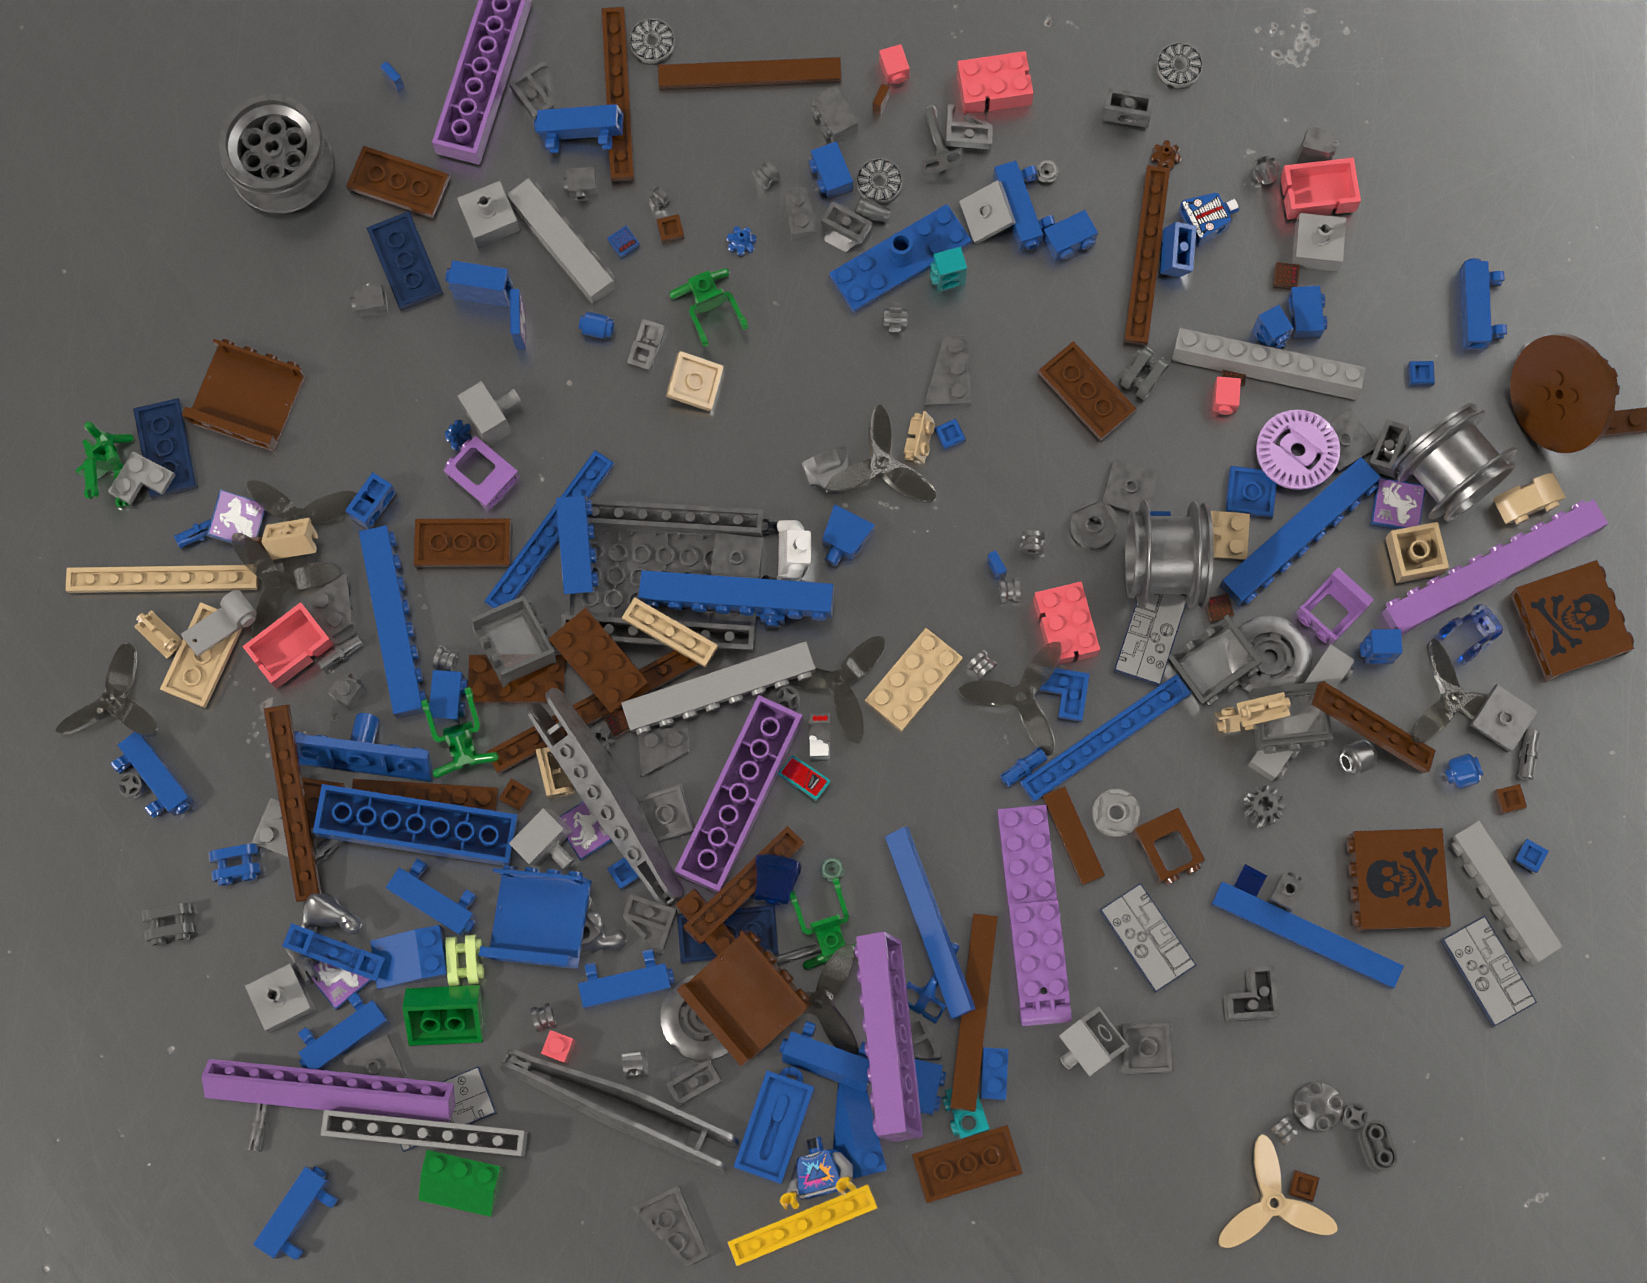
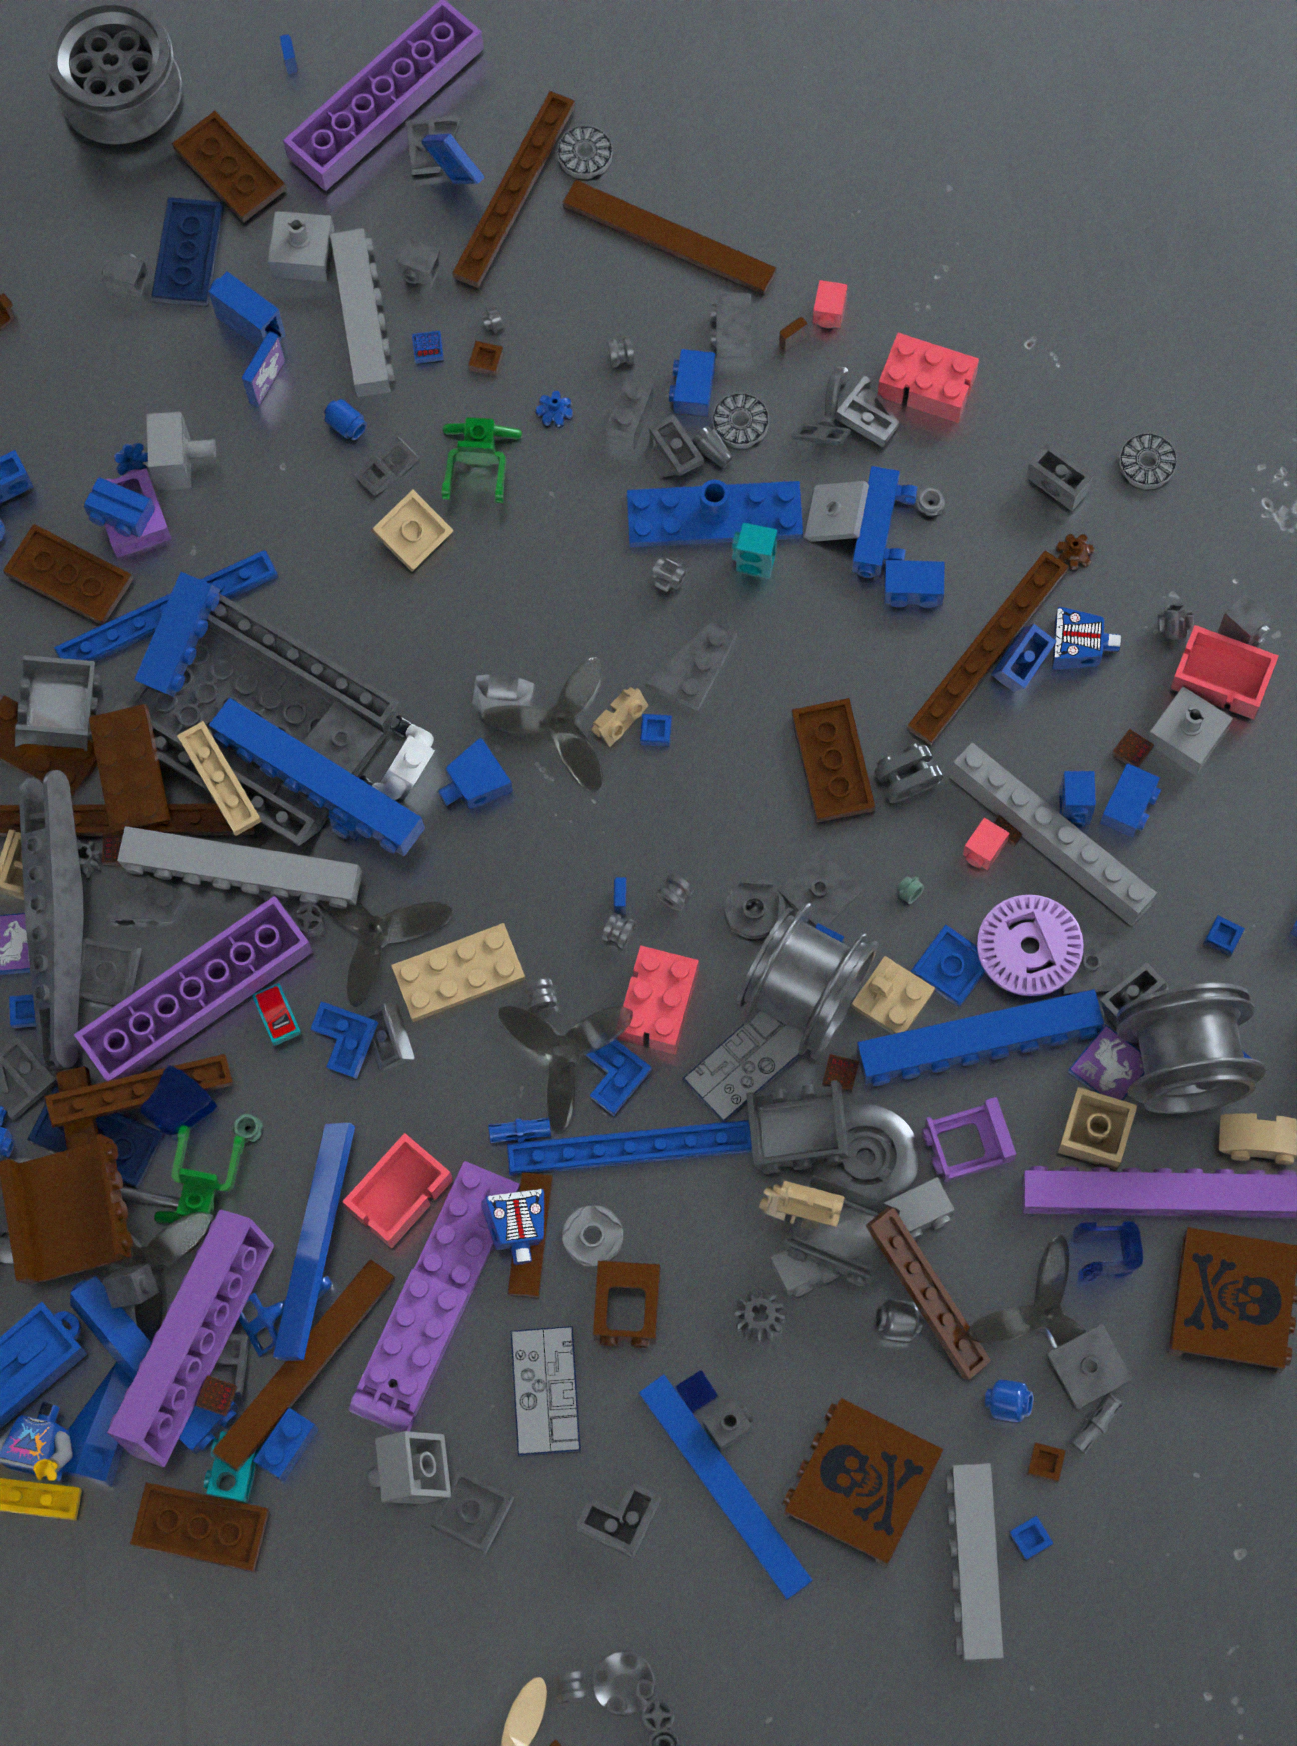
camera: 30 degrees right, 5 degrees down
blue brick [534,104,623,154] -> none
flat silver leg [808,713,830,760] -> none
blue brick [1359,629,1403,664] -> none
light grey tile [1441,916,1537,1027] -> none
none -> blue brick [84,477,155,537]
none -> flat silver brick [102,1263,159,1308]
none -> tile [196,1375,238,1417]
none -> blue plate [310,1001,378,1079]
none -> coral piece [342,1133,453,1249]
none -> flat silver slope [362,1003,414,1070]
none -> blue tile [421,134,485,184]
none -> torso [481,1189,544,1265]
none -> sand green plate [897,876,924,904]

